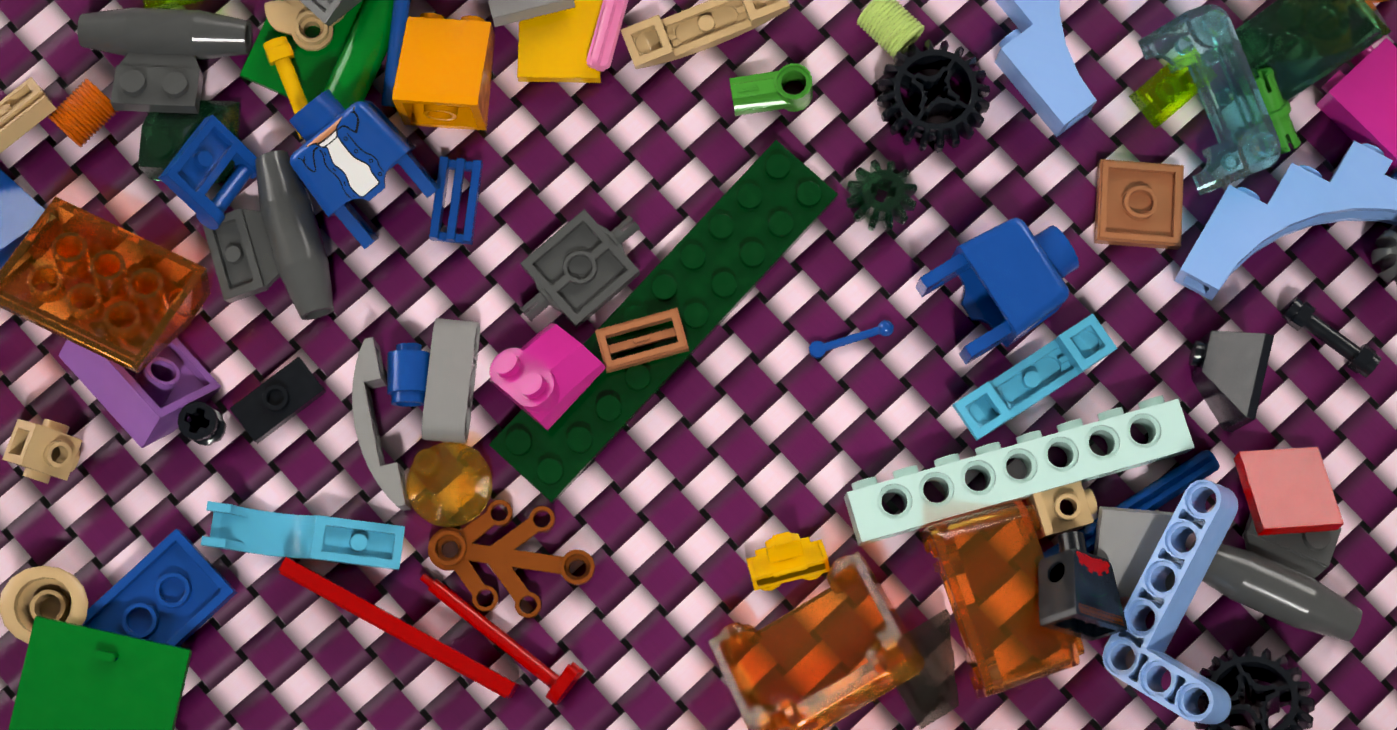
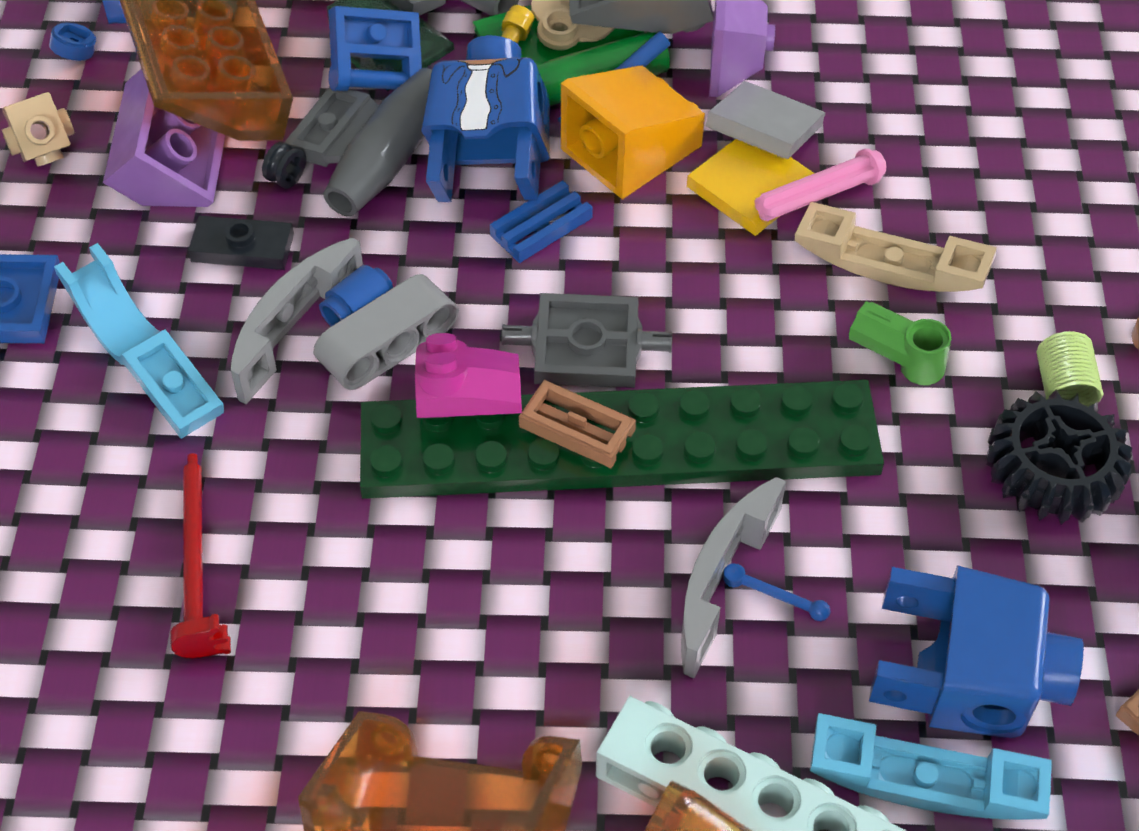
camera: 45 degrees right, 25 degrees down
black bush [177,401,226,446] -> none
red tile [278,557,519,699] -> none
clear yellow dish [406,442,493,527] -> none
dark orange plant [428,500,595,619] -> none
yellow piece [746,531,830,591] -> none
clear green gear [846,160,917,232] -> none
none -> black bush [262,141,306,189]
none -> light grey slope [681,477,786,678]

